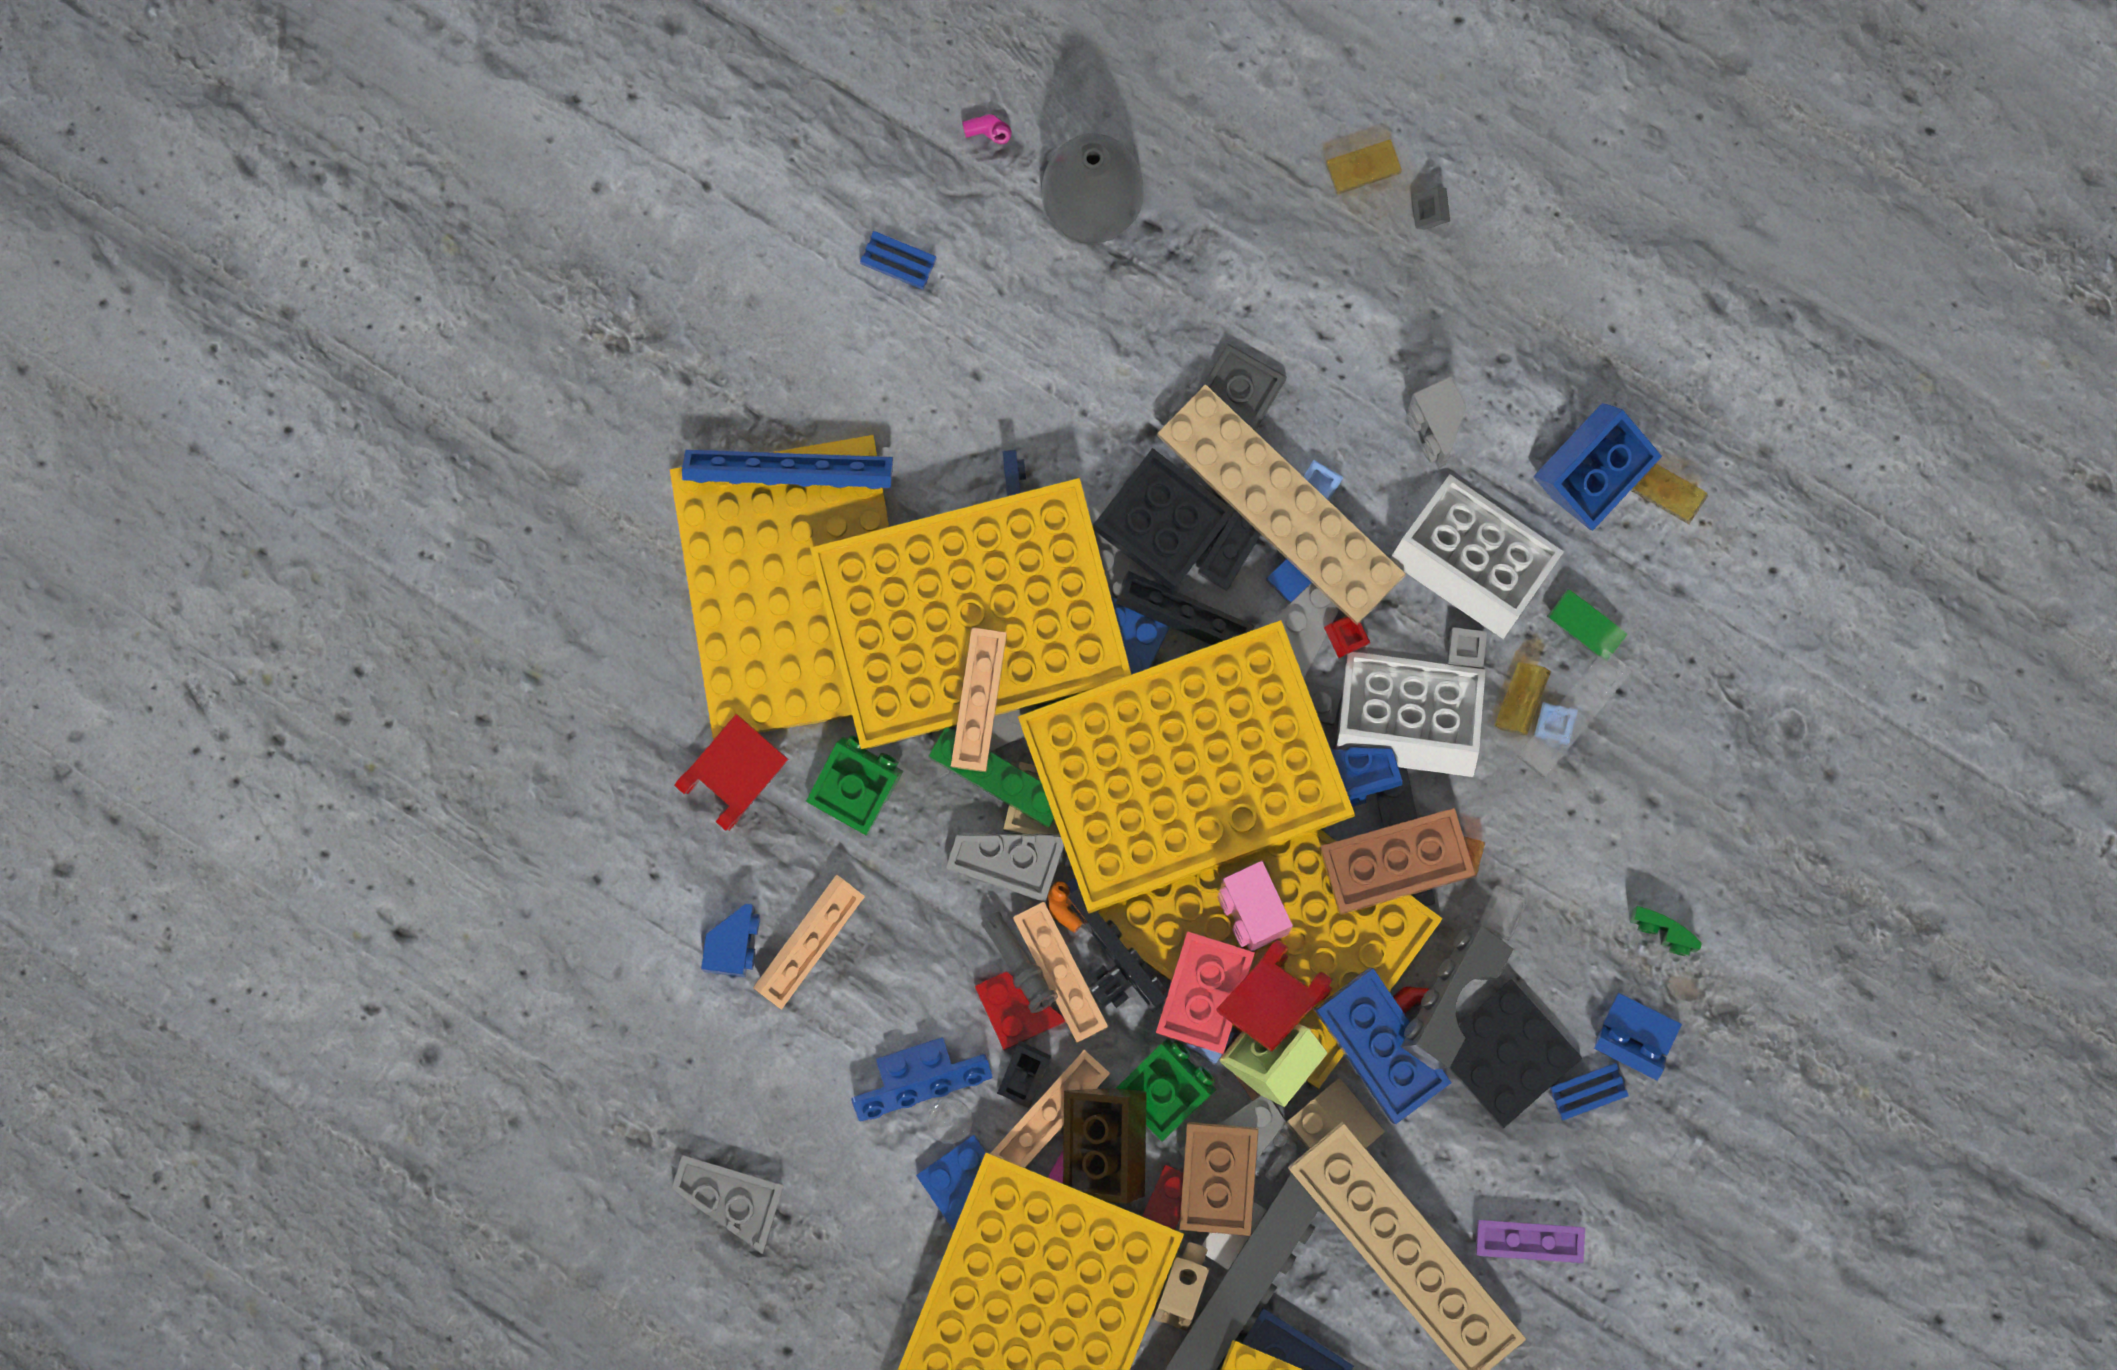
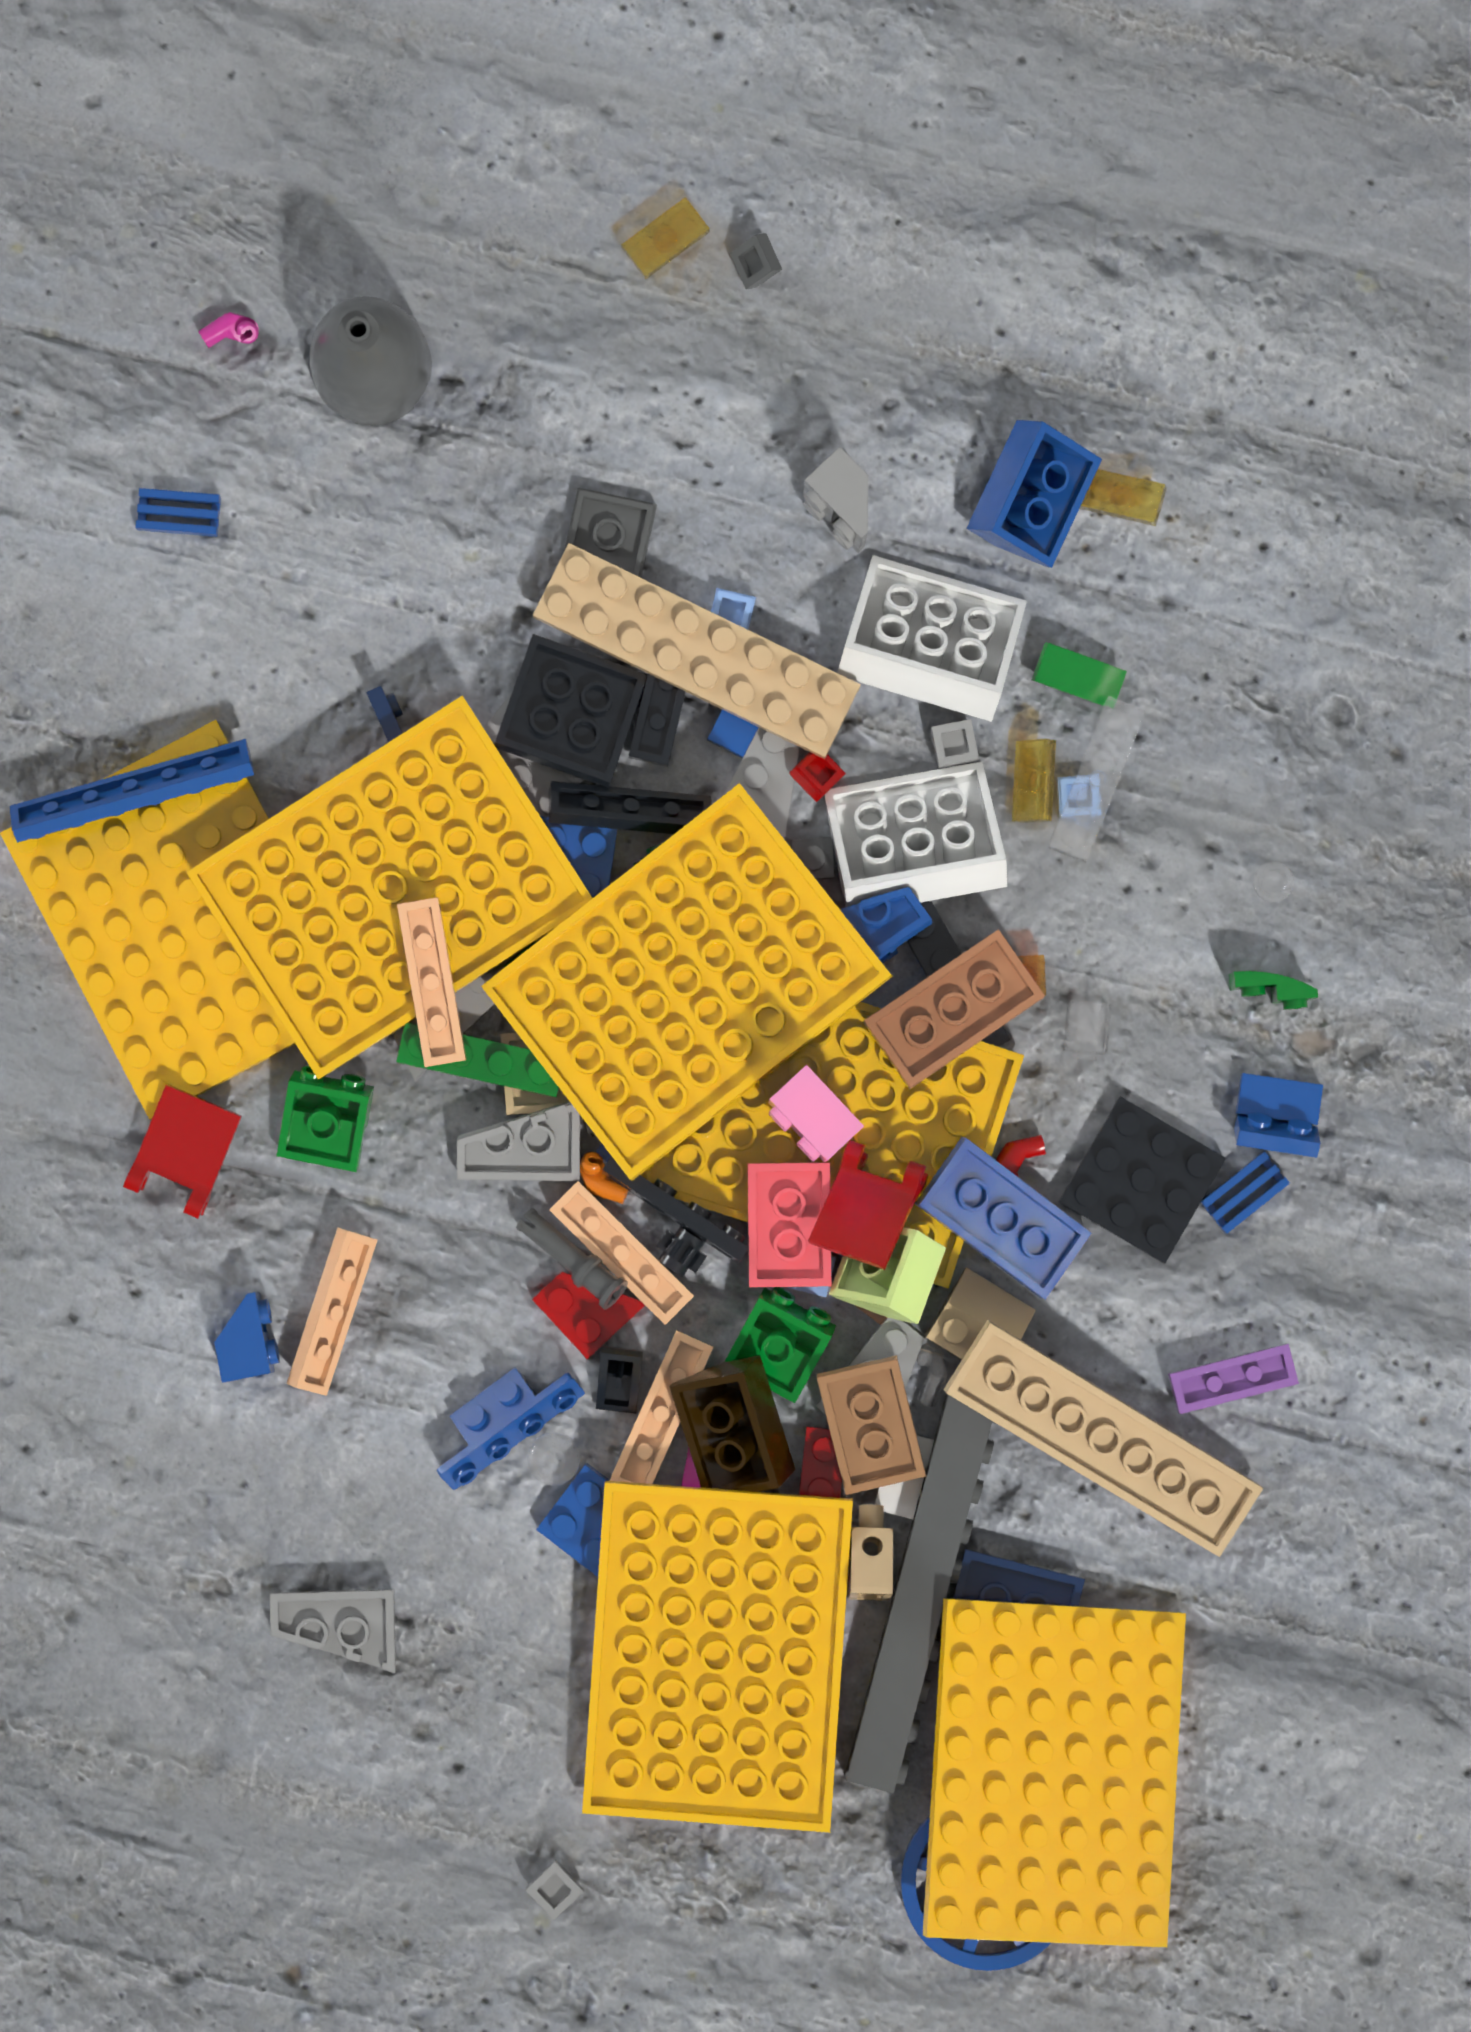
camera: 25 degrees left, 5 degrees up
dark grey arch [1400,926,1514,1070] -> none

